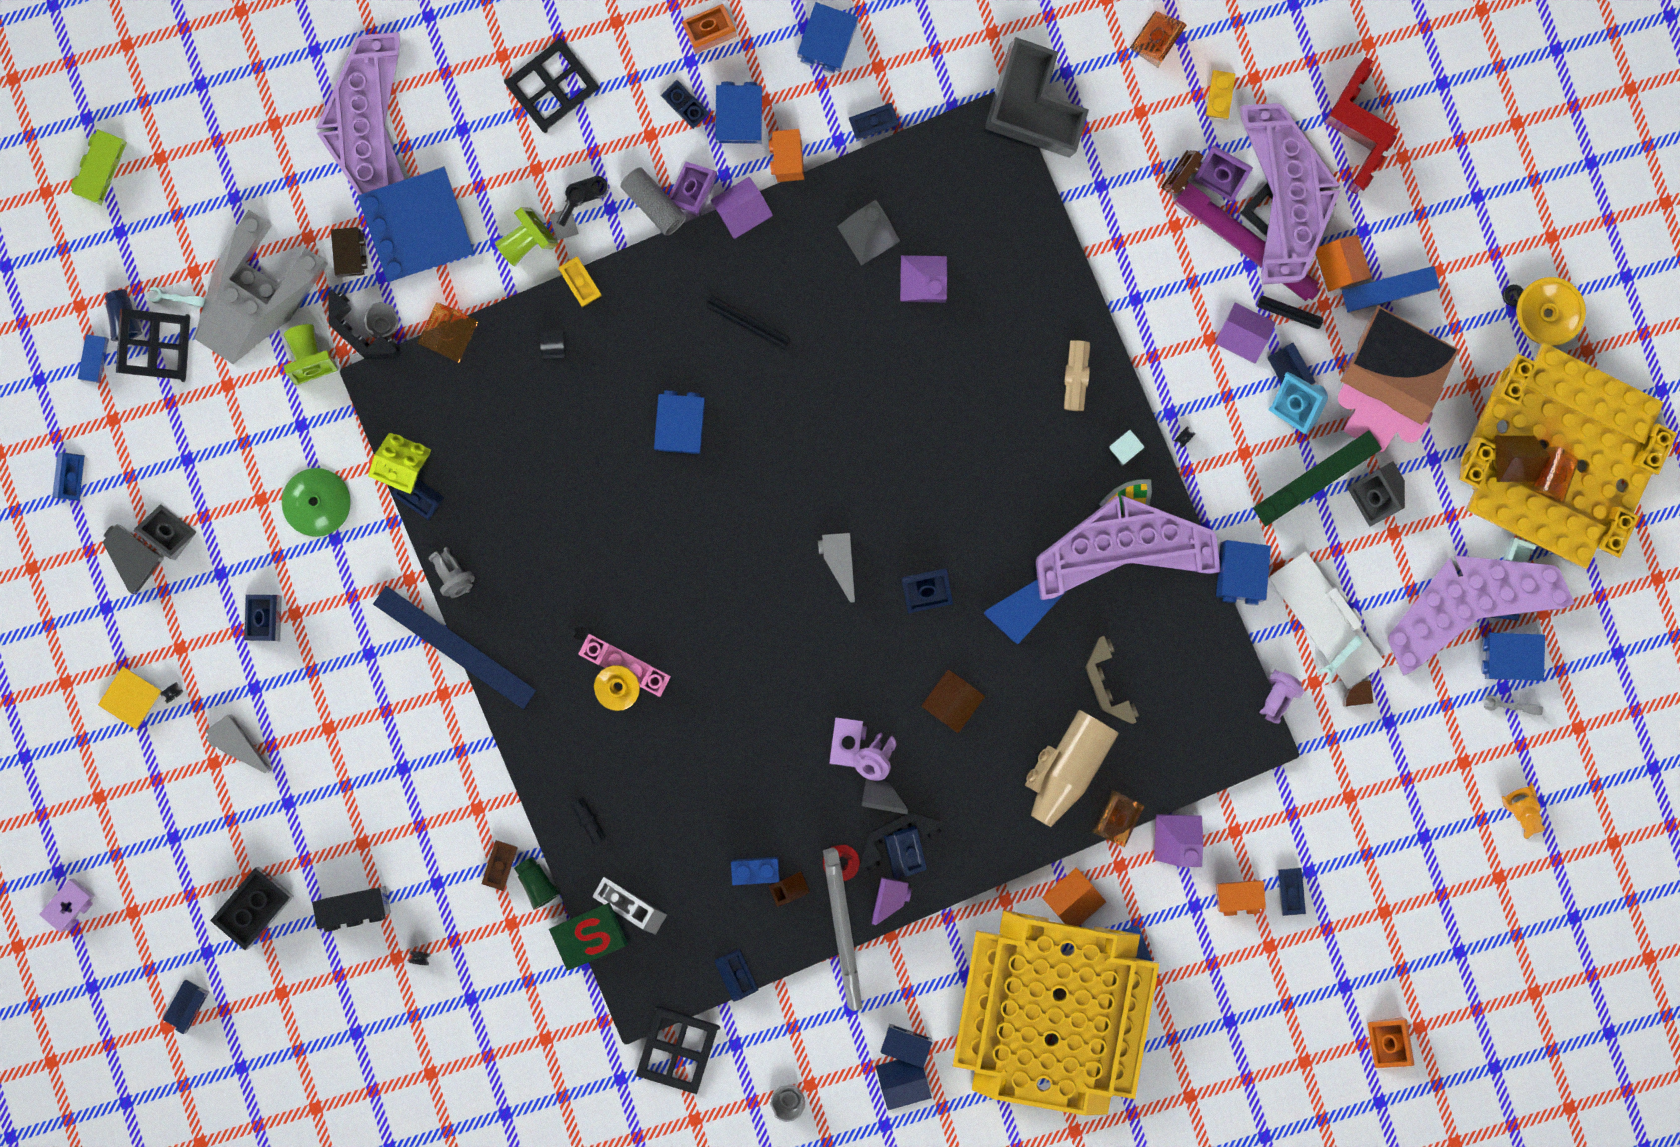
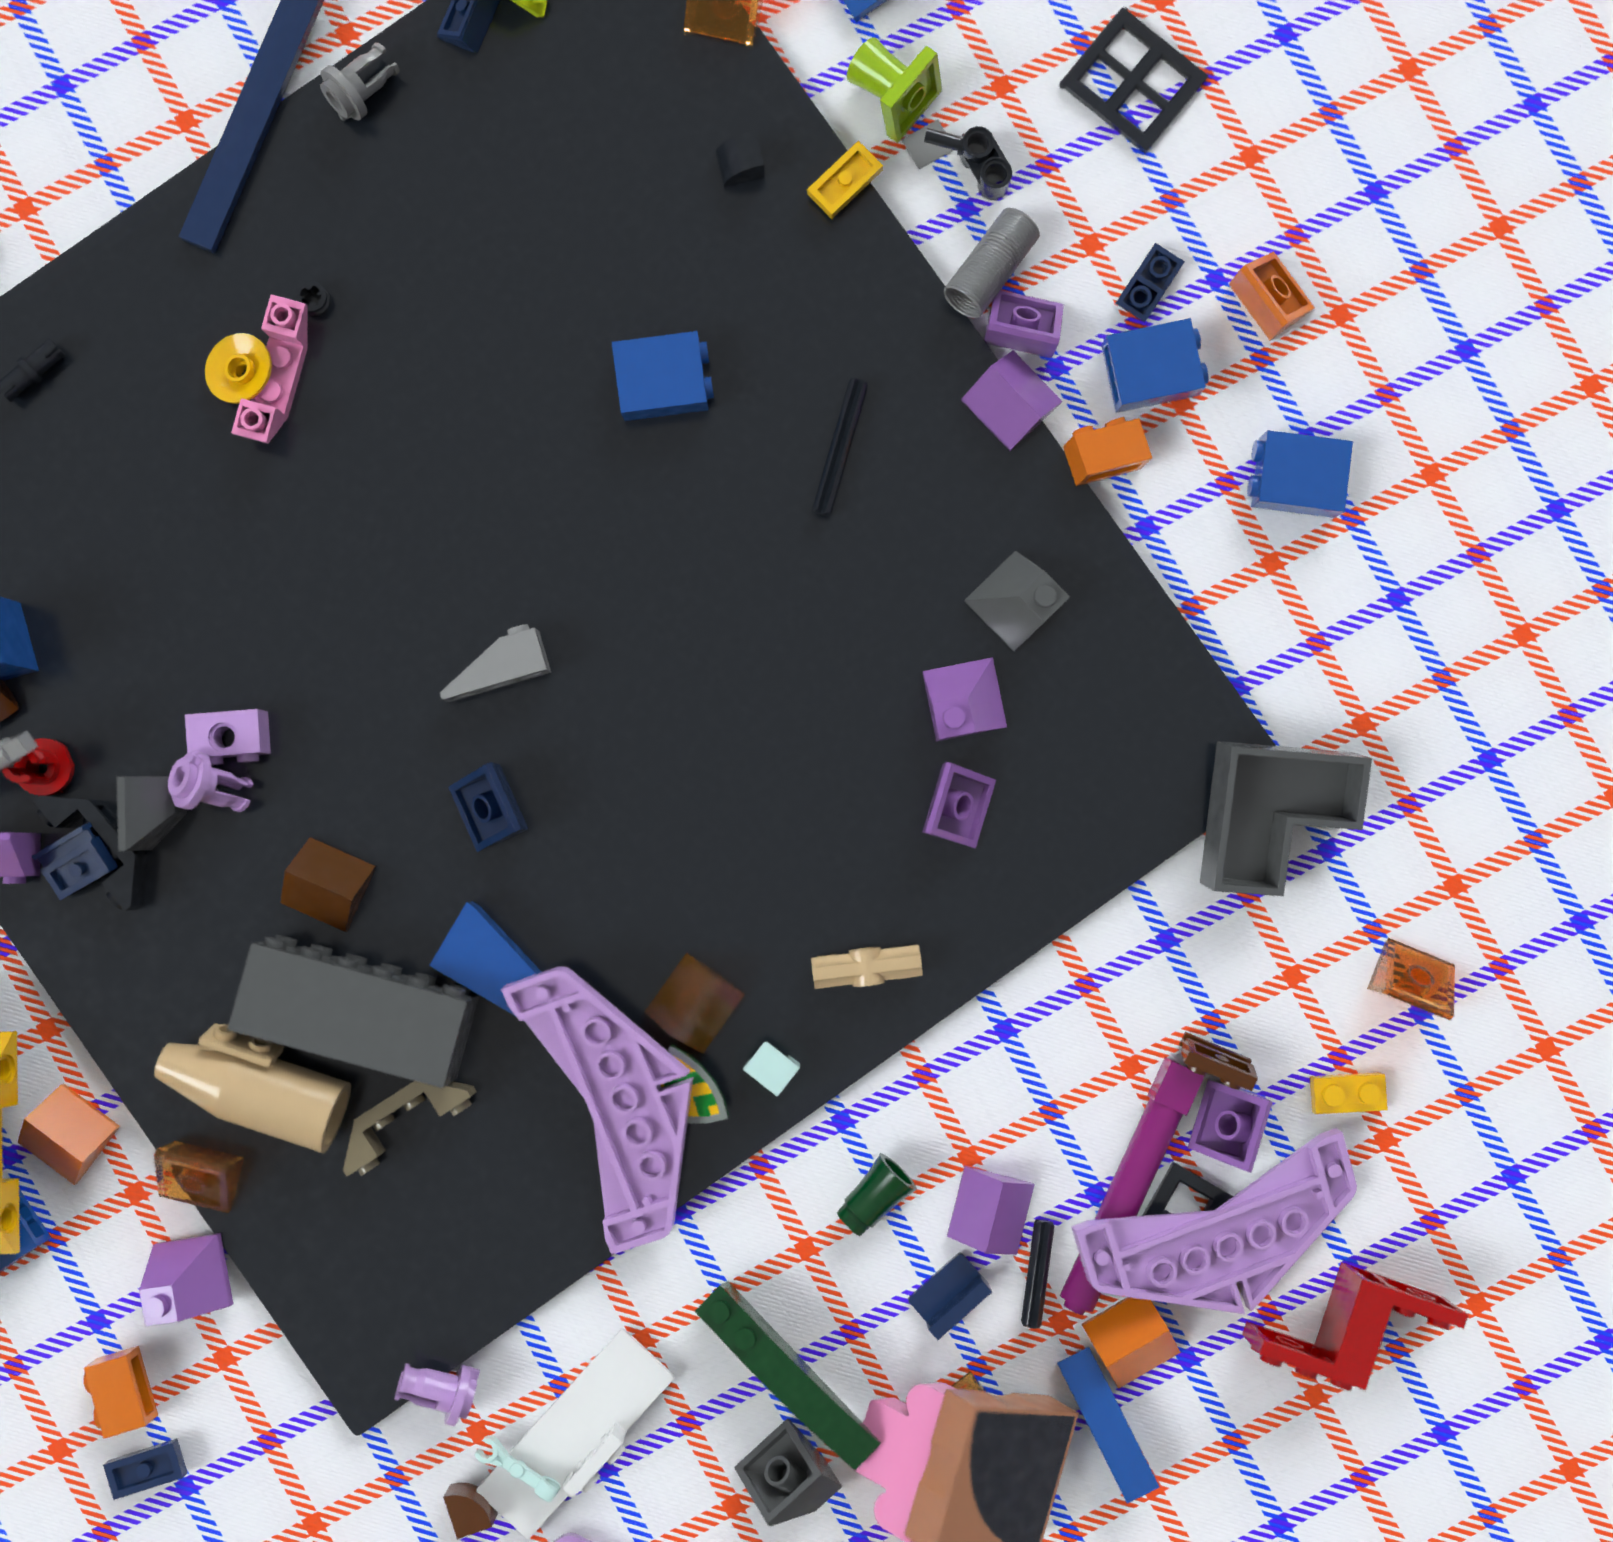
camera: 75 degrees right, 0 degrees up
dark blue plate [849,102,899,140] -> none
black bush [1174,426,1196,448] -> none
blue brick [1216,540,1271,606] -> none
medium azure slope [1269,372,1328,434] -> none
none -> dark grey brick [227,935,480,1088]
none -> clear orange slope [645,953,745,1053]
none -> dark green plant [837,1153,917,1236]
none -> medium lavender slope [922,762,996,849]

